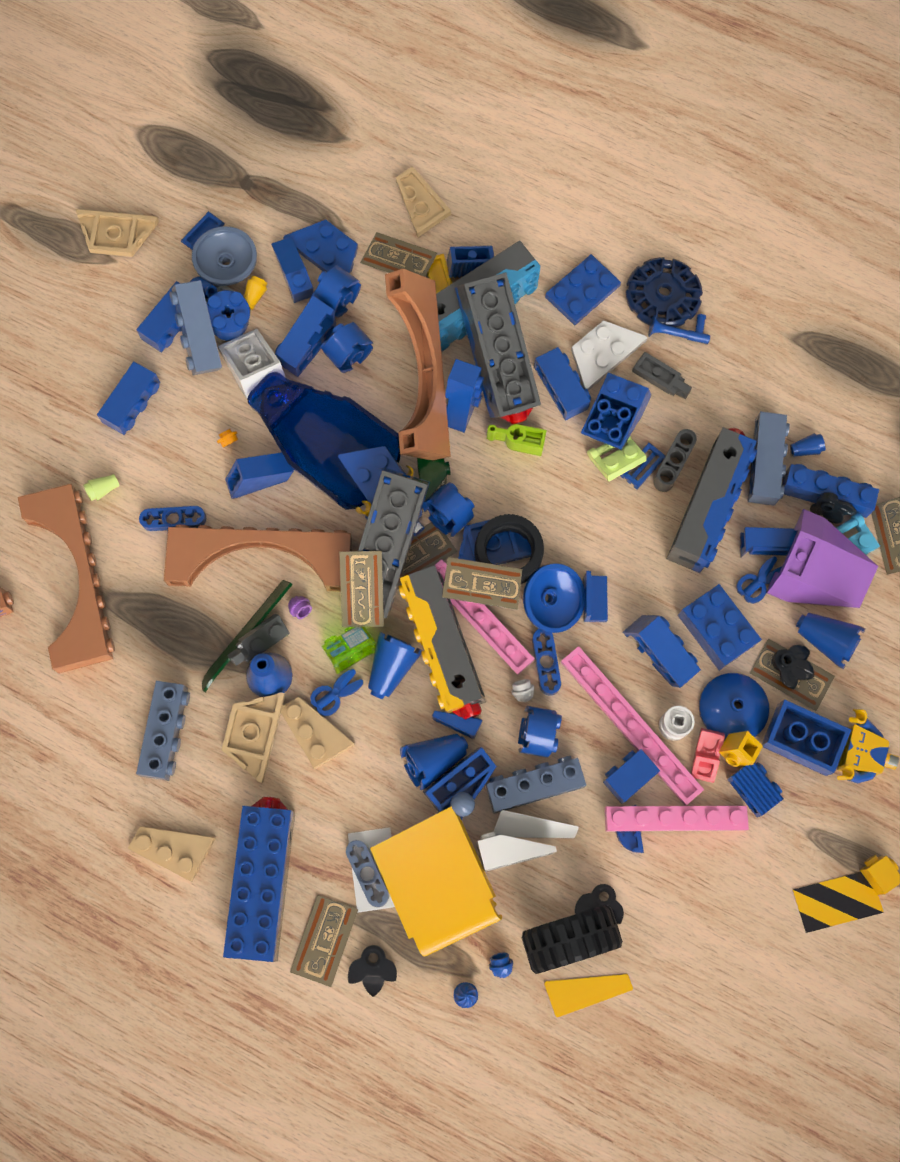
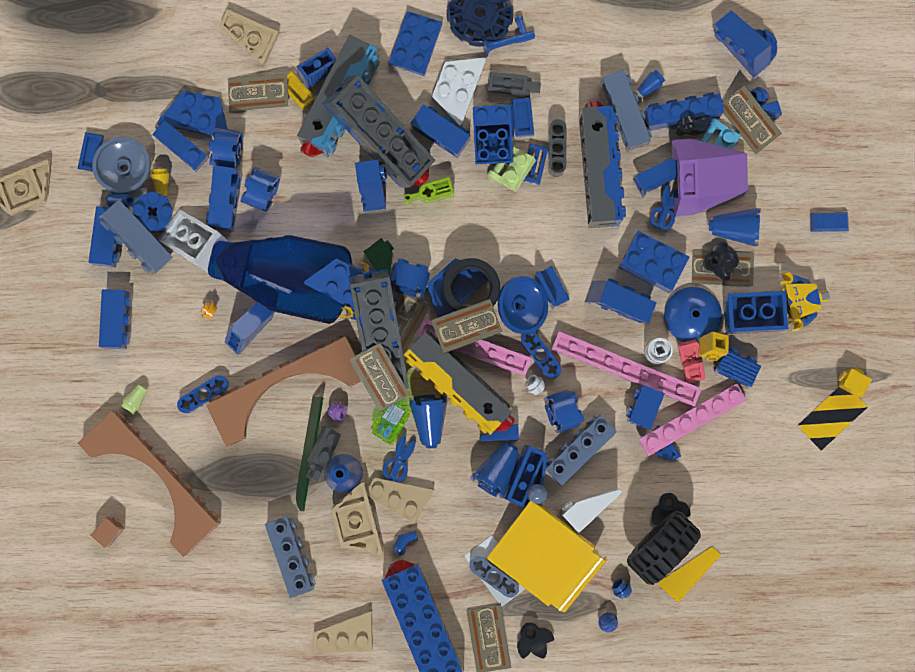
camera: 30 degrees left, 10 degrees up
nougat arch [385,269,451,461] -> none
white sticker [493,810,579,838] -> none
none -> blue arm [393,531,418,556]
none -> blue tile [511,97,534,137]

